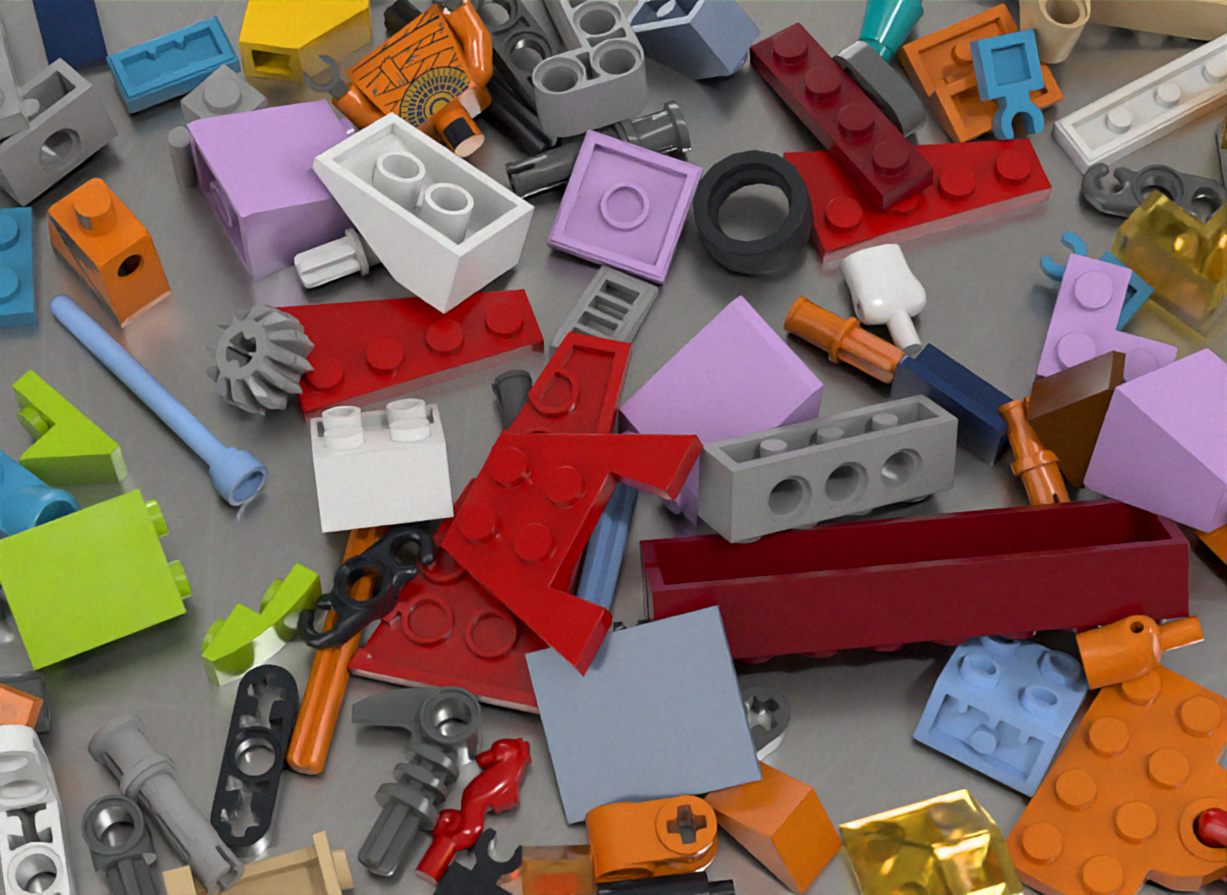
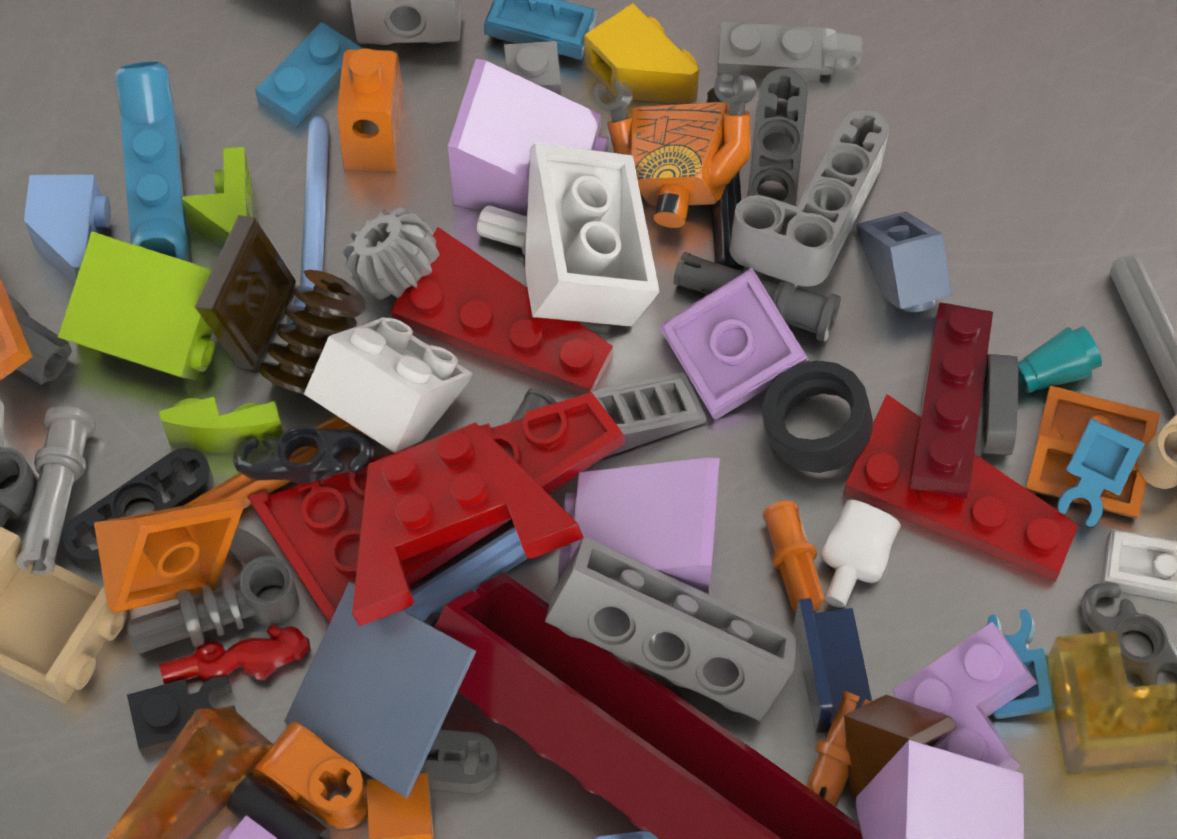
camera: 45 degrees right, 0 degrees up
none -> orange slope [94,499,244,613]
none -> dark brown tile [195,215,296,370]
none -> dark brown piece [259,269,366,394]

